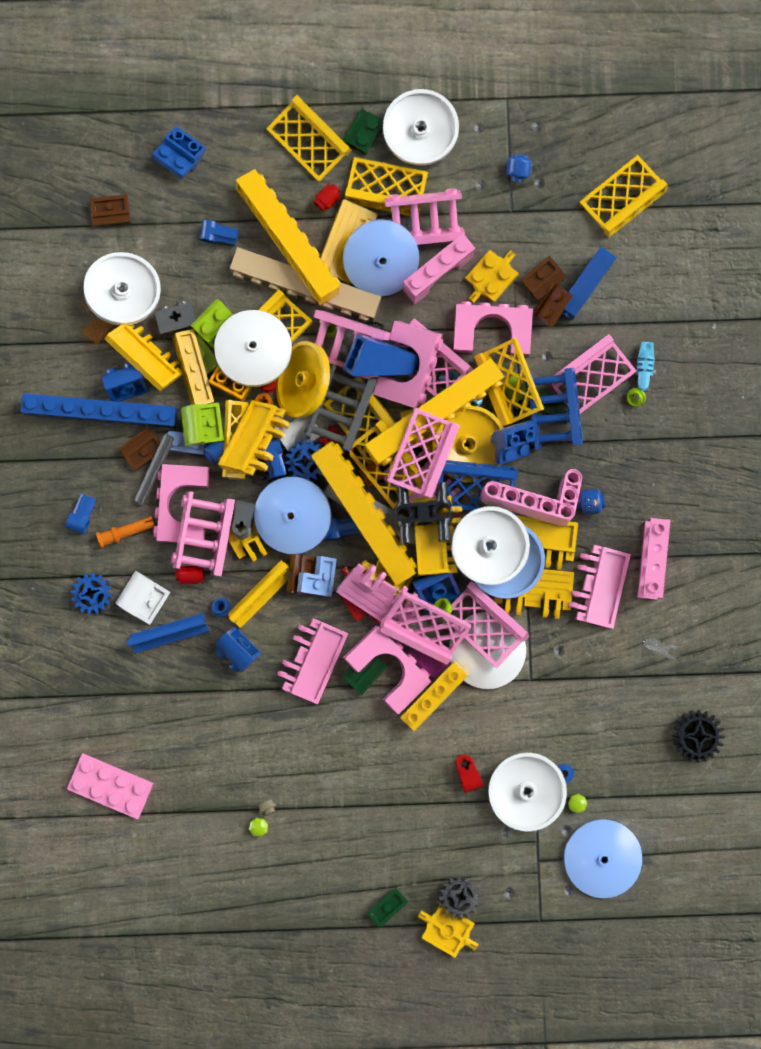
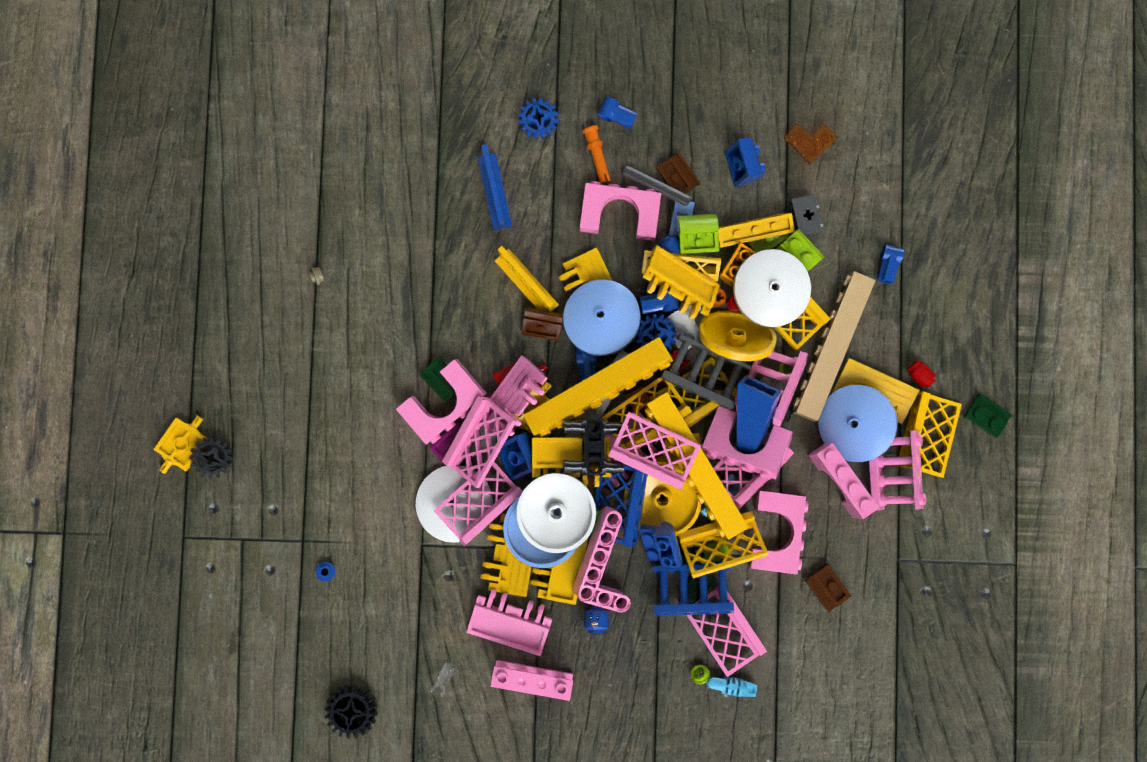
camera: 90 degrees right, 0 degrees up
blue brick [21,393,178,429] -> none
bright pink plate [67,753,154,819] -> none
white dish [84,252,161,325] -> none
reddish brown plate [90,194,131,227] -> none
yellow hinge [105,324,184,391] -> none
white brick [115,571,170,625] -> none
blue brick [151,126,206,179] -> none
bright pink fence [171,491,235,576] -> none
red brick [176,565,204,585] -> none
blue plate [212,598,231,617] -> none
blue brick [214,626,262,673] -> none
dark grey piece [232,500,256,539] -> none
yellow brick [236,169,341,305] -> none
lime tile [249,817,268,837] -> none
yellow fence [266,95,352,182] -> none
bright pink hinge [277,618,348,704] -> none
light blue plate [297,556,337,597] -> none
dark green plate [367,887,409,928] -> none
white dish [383,89,459,165] -> none
yellow brick [400,660,469,731] -> none
lime tile [433,598,453,618] -> none
red piece [455,754,483,793] -> none
yellow plate [465,250,519,303] -> none
white dish [489,753,567,831] -> none
blue head [506,154,532,182] -> none
reddish brown plate [533,281,573,328] -> none
blue slope [561,247,617,320] -> none
light blue dish [564,819,642,898] -> none
lime tile [567,794,587,813] -> none
yellow fence [580,155,668,238] -> none

